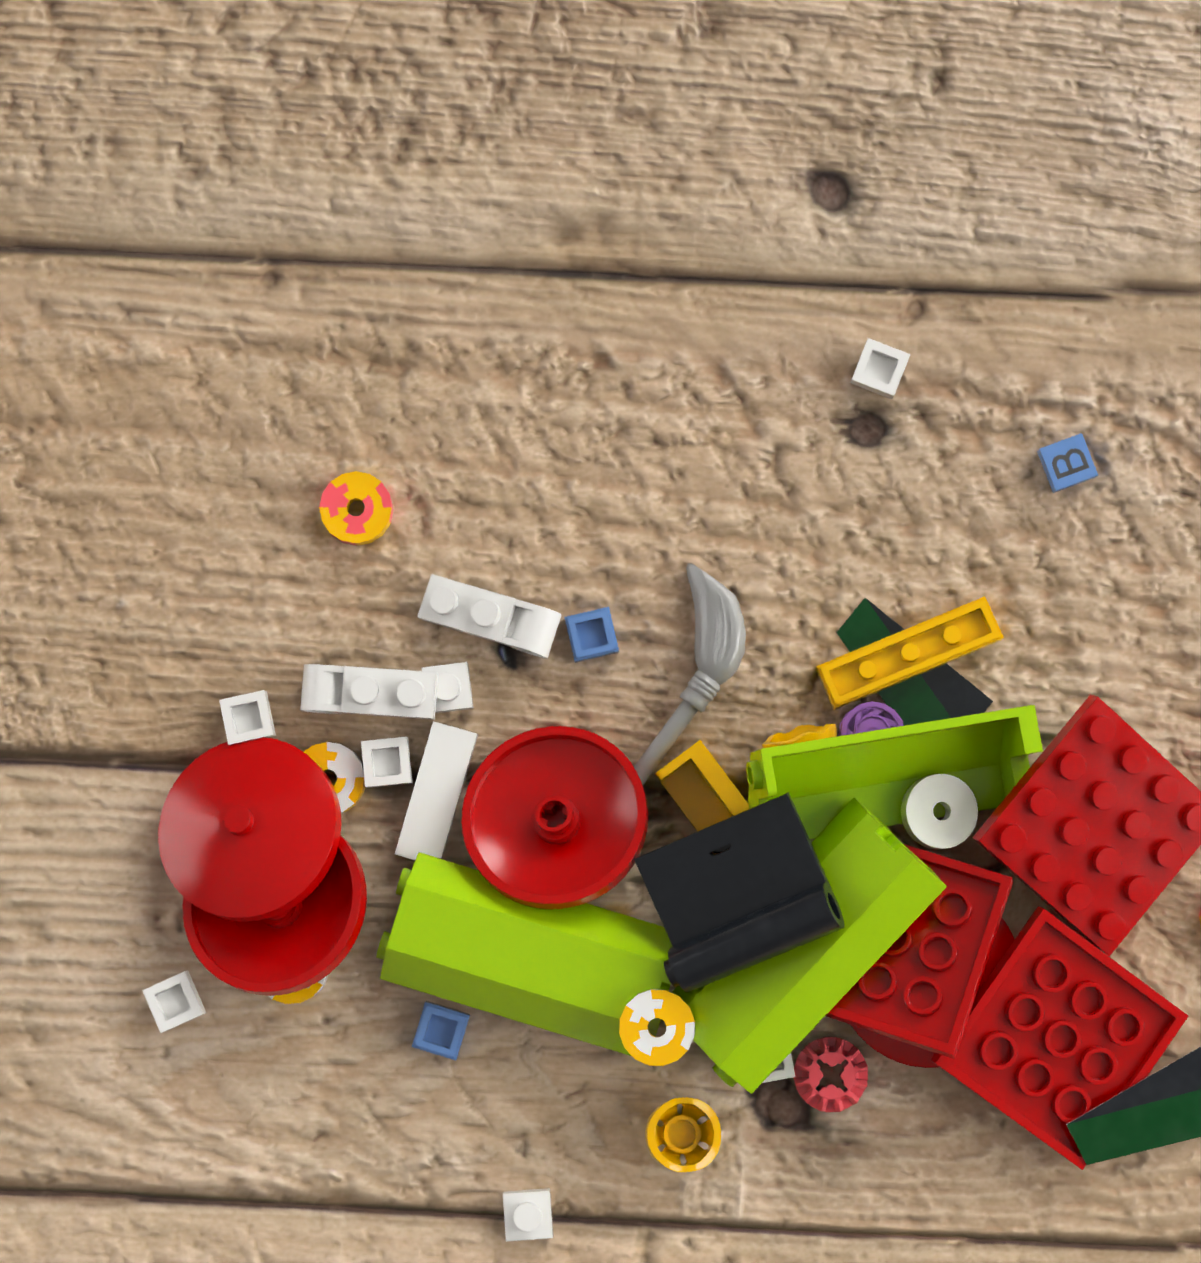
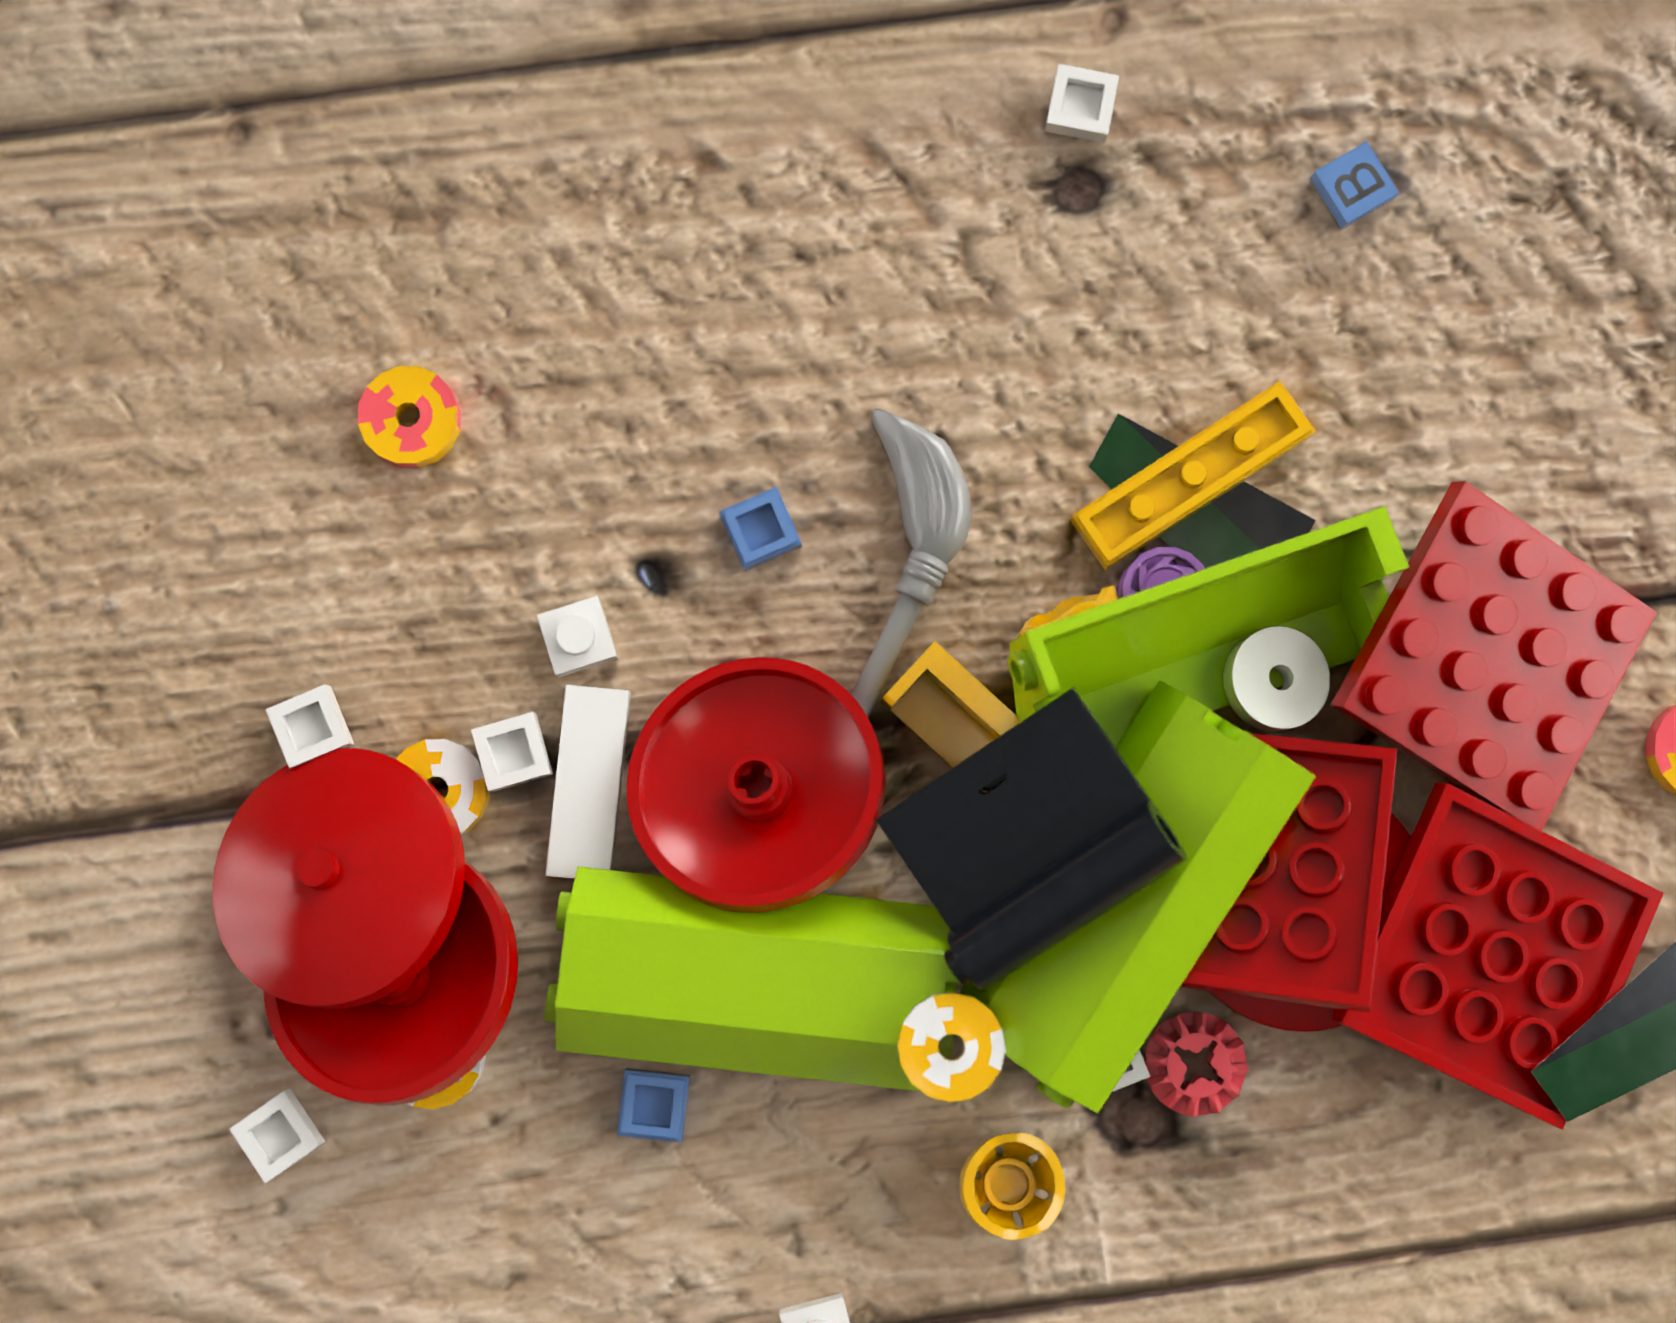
camera: 20 degrees left, 0 degrees up
white plate [300,664,438,720] -> none
white plate [417,574,561,659] -> none

